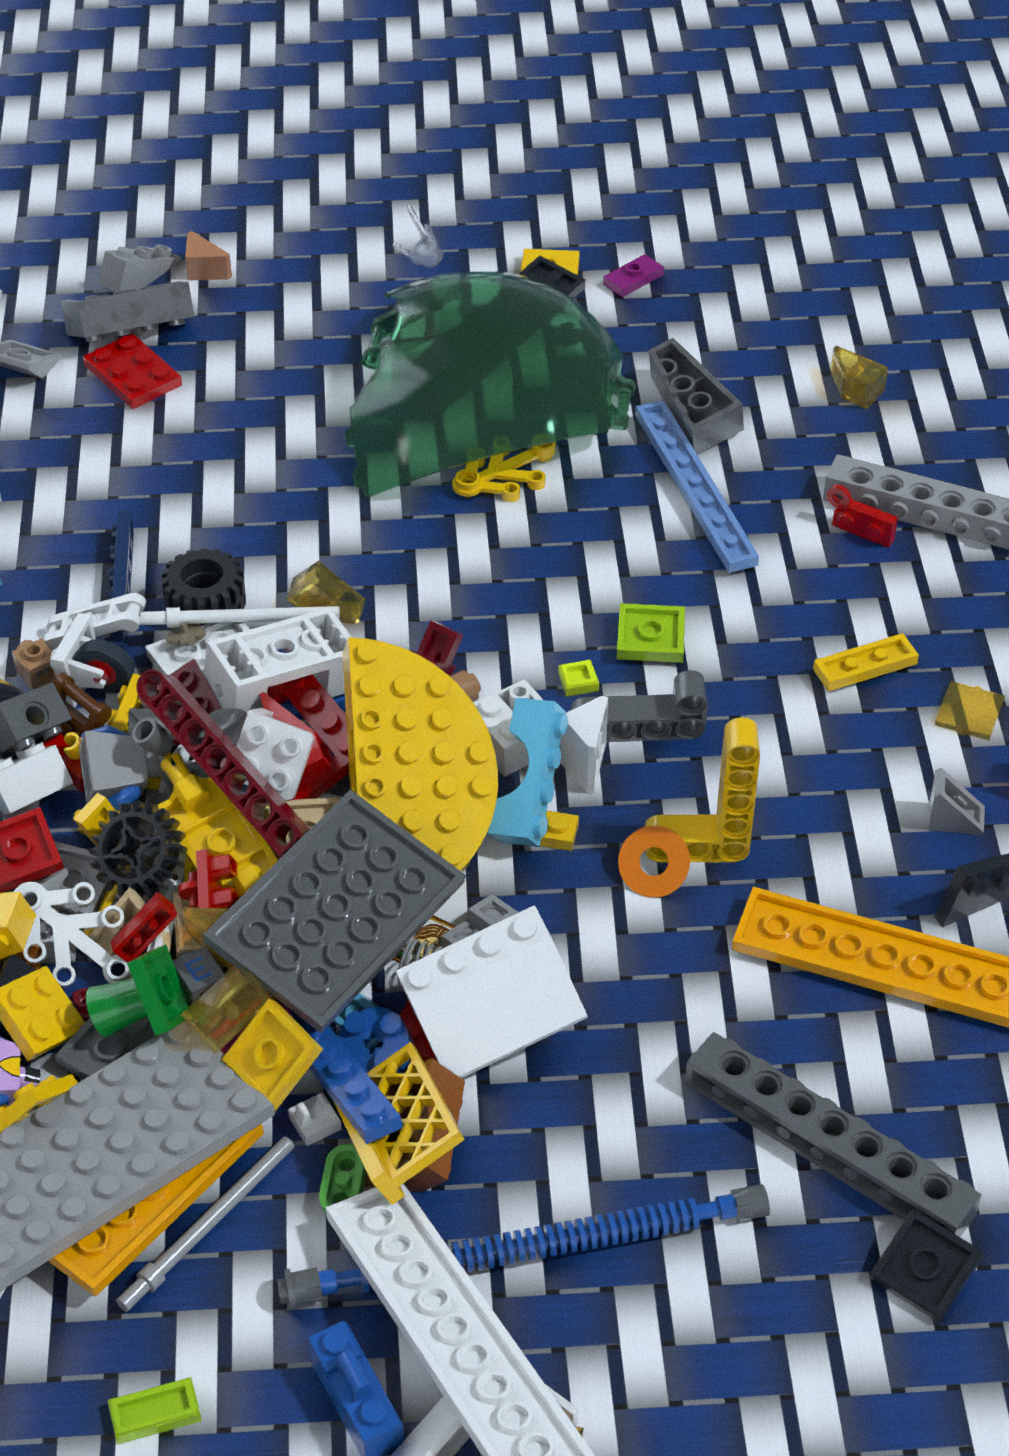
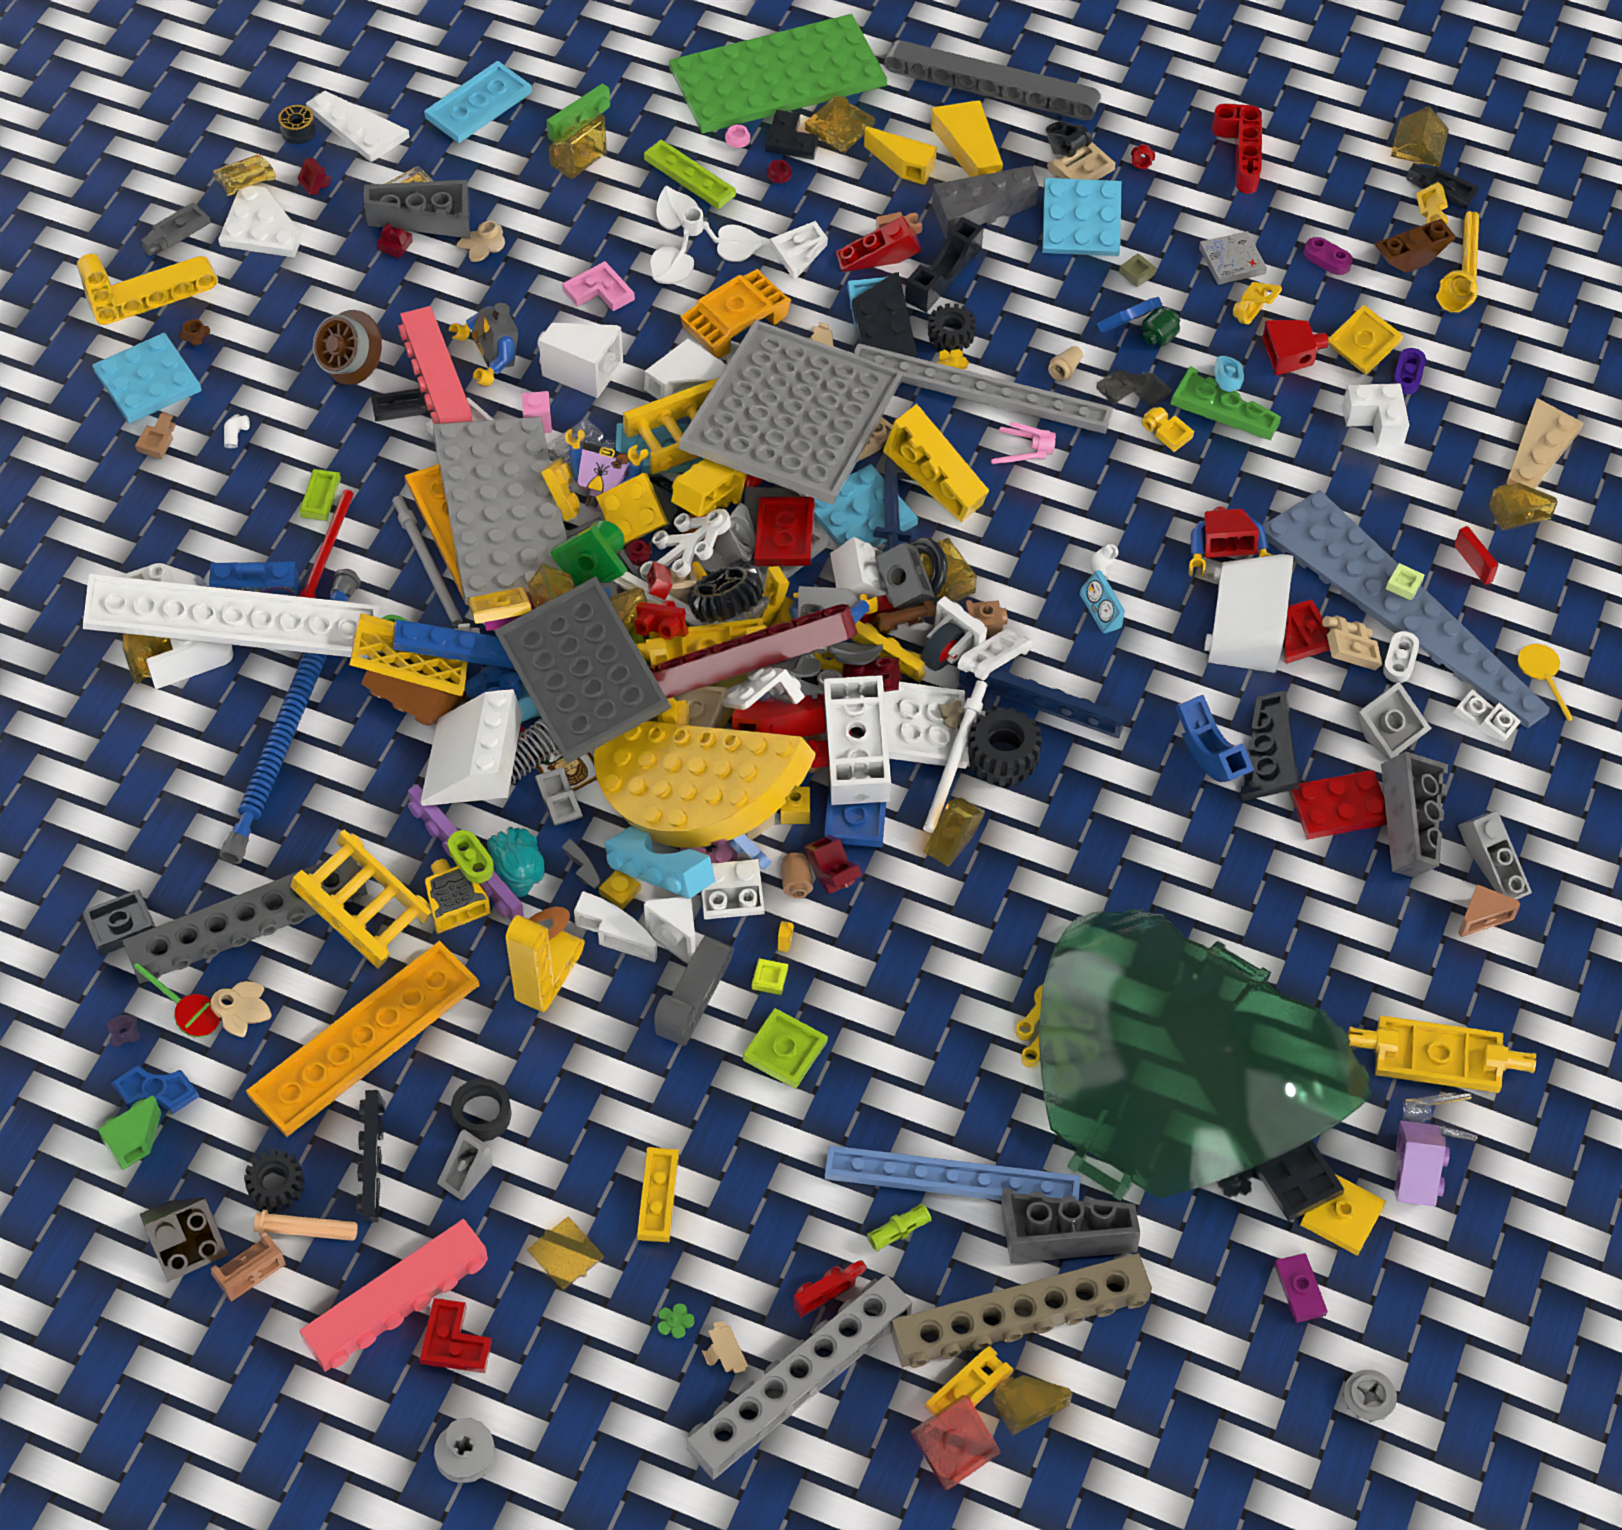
camera: 115 degrees right, 10 degrees up
none -> red piece [134,963,220,1038]
none -> tan plate [210,981,271,1037]
none -> yellow fence [290,830,432,969]
none -> red bar [298,489,354,598]
none -> medium lavender plate [408,784,524,921]
none -> torso [425,859,491,934]
none -> lime plate [448,830,494,883]
none -> black tyre [451,1078,512,1142]
none -> teal hair [486,827,545,898]
none -> dark grey slope [562,838,601,889]
none -> white slope [574,891,657,962]
none -> bright green plant [658,1304,695,1338]
none -> tan piece [702,1321,748,1373]
none -> yellow tile [778,921,794,952]
none -> lime pin [867,1203,932,1252]
none -> dark tan brick [890,1253,1152,1368]
none -> clear red plate [910,1394,1001,1491]
none -> yellow plate [925,1346,1014,1431]
none -> blue arch [1175,694,1254,782]
none -> black wing [1240,690,1300,801]
none -> light grey gear [1343,1370,1397,1423]
none -> yellow plate [1347,1015,1536,1093]
none -> brick [1394,1121,1450,1207]

